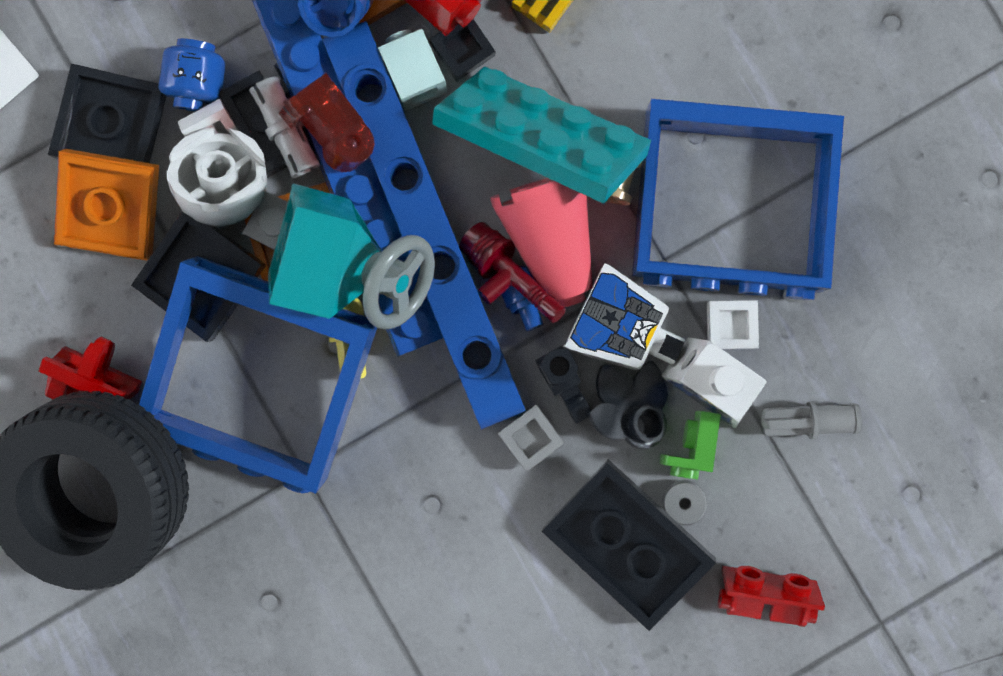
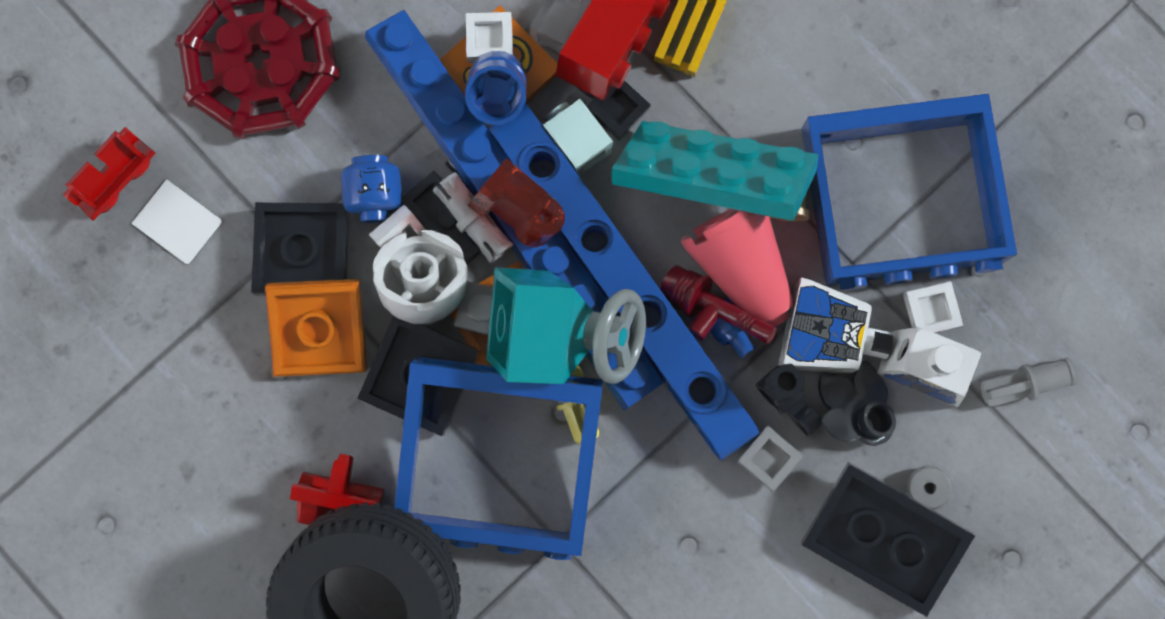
camera: 15 degrees left, 5 degrees down
bright green bracket [659,411,721,480] -> none
red hinge [718,565,825,627] -> none

